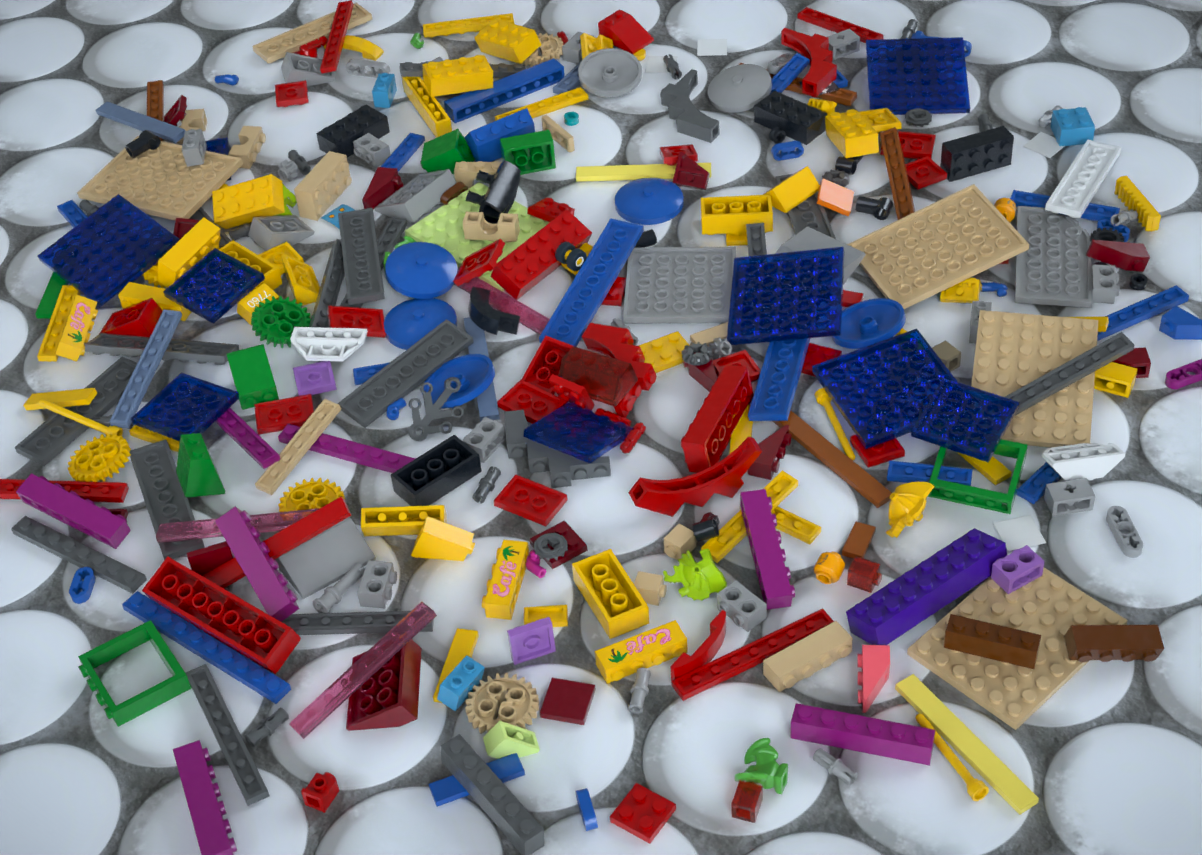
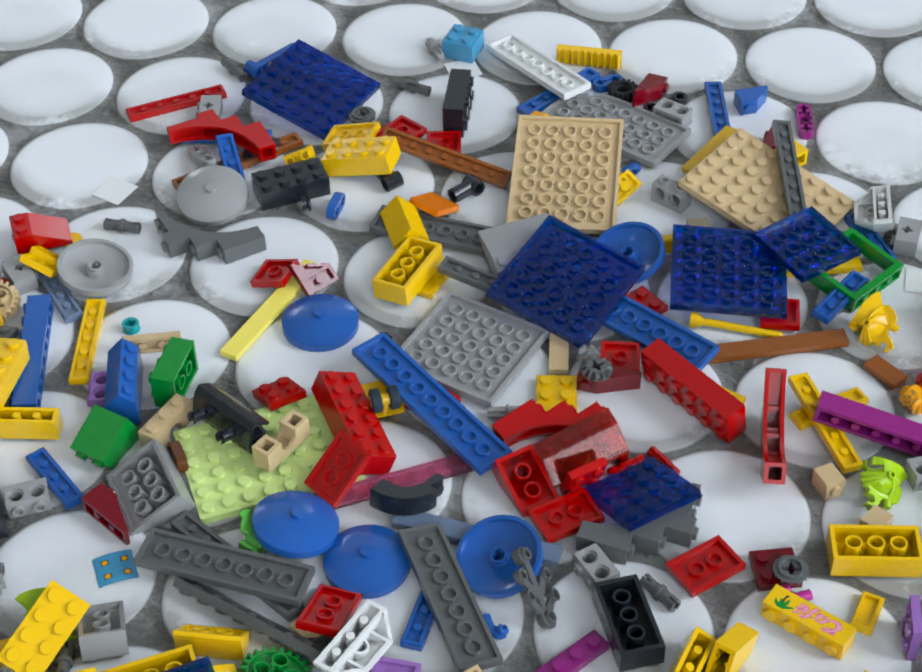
camera: 65 degrees left, 0 degrees up
yellow plate [258,242,304,275] -> none
tan brick [294,151,352,221] -> none
black piece [693,512,720,542] -> none
dark red slope [748,425,792,480] -> none
dark grey gear [822,169,850,187] -> none
light grey pin [1111,209,1138,226] -> none

